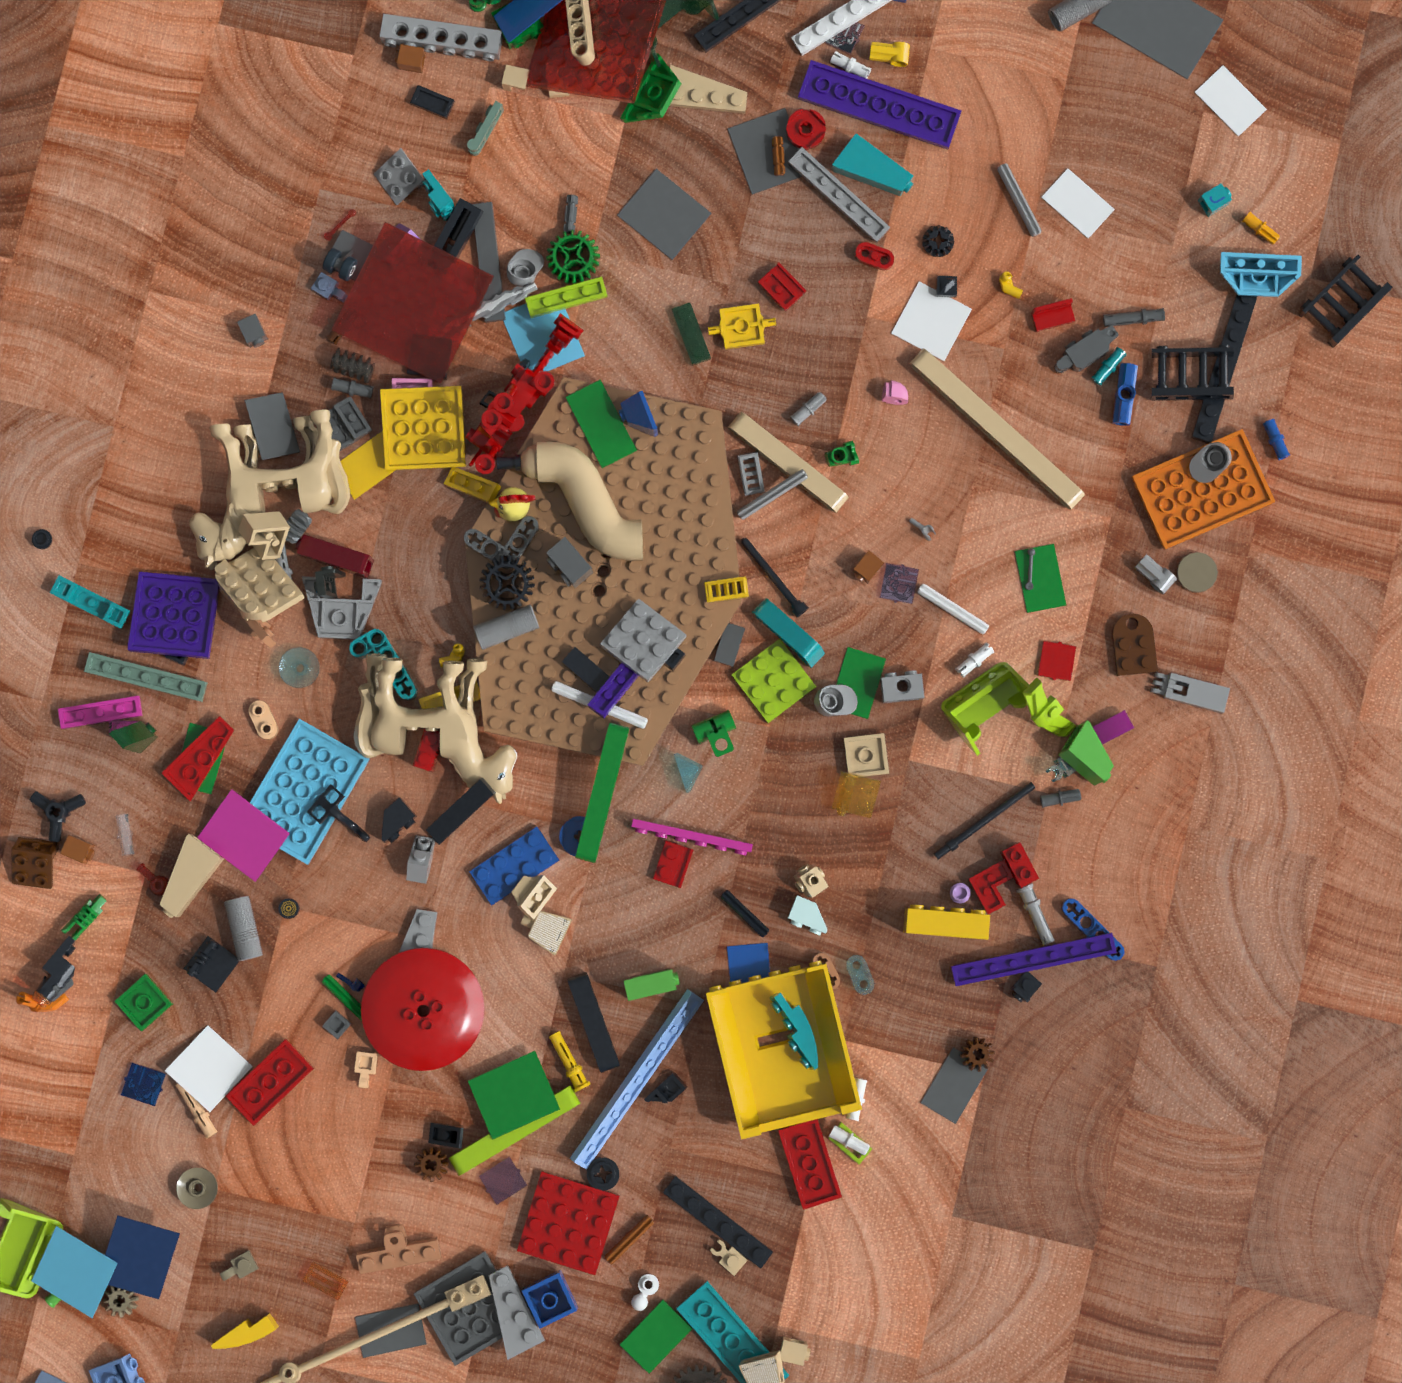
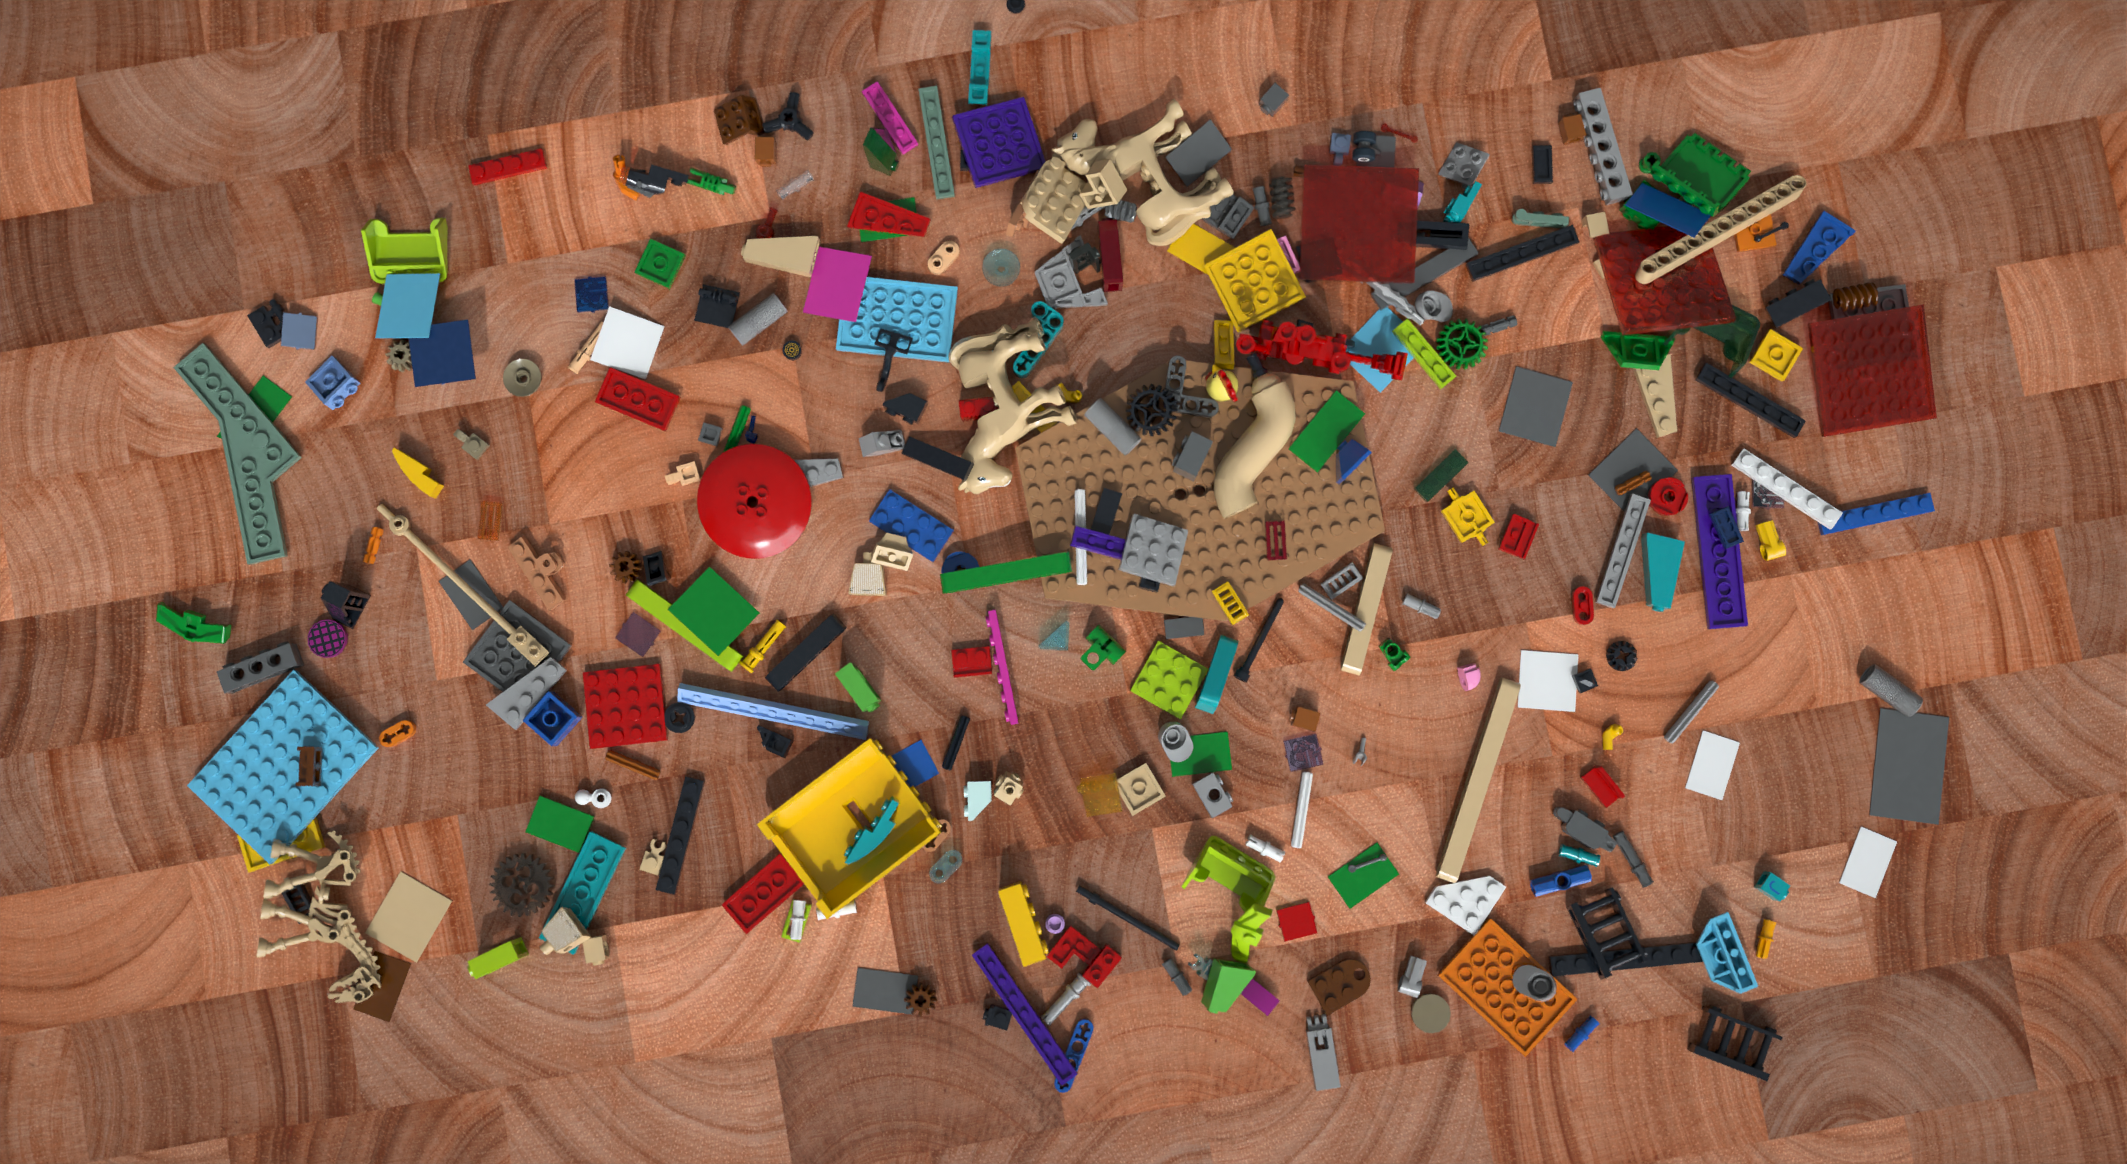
camera: 65 degrees right, 0 degrees up
none -> dark red tile [1265,521,1287,561]
none -> white plate [1425,876,1506,935]
none -> black plate [1466,225,1580,282]
none -> dark blue plate [1709,506,1744,549]

